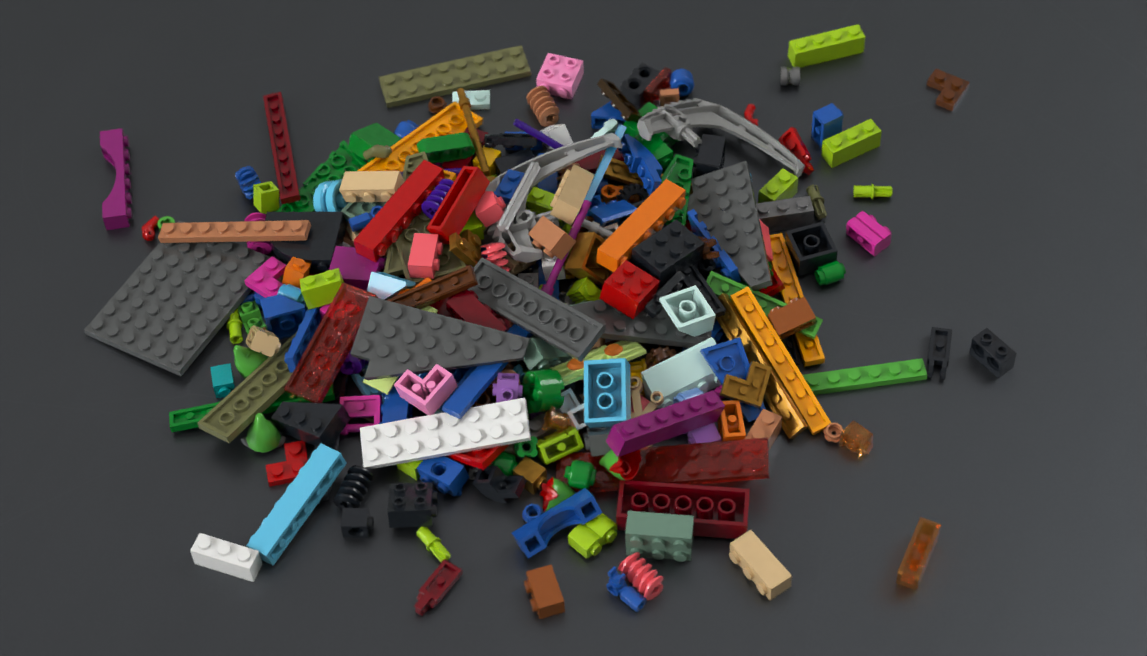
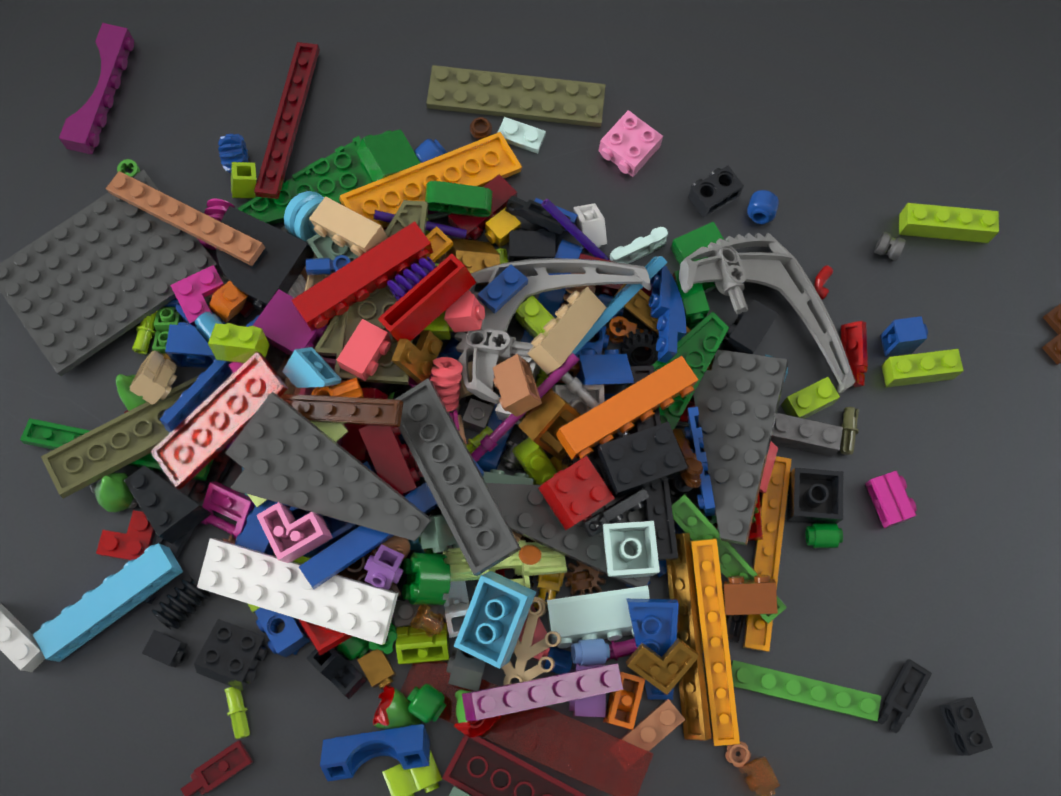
camera: 15 degrees right, 20 degrees up
red arm [142,216,159,241] -> none
teal brick [210,363,236,398] -> none
olive arm [363,145,392,160] -> none
pearl gold bar [457,88,490,176] -> none
light grey axle [497,161,541,232] -> none
blue plate [522,504,544,523] -> none
nougat piece [526,86,560,127] -> none
blue slope [591,101,626,129] -> none
dark brown plate [597,78,643,123] -> none
clear red plate [644,67,672,104] -> none
nougat plate [660,88,679,106] -> none
lime axle [853,184,893,199] -> none

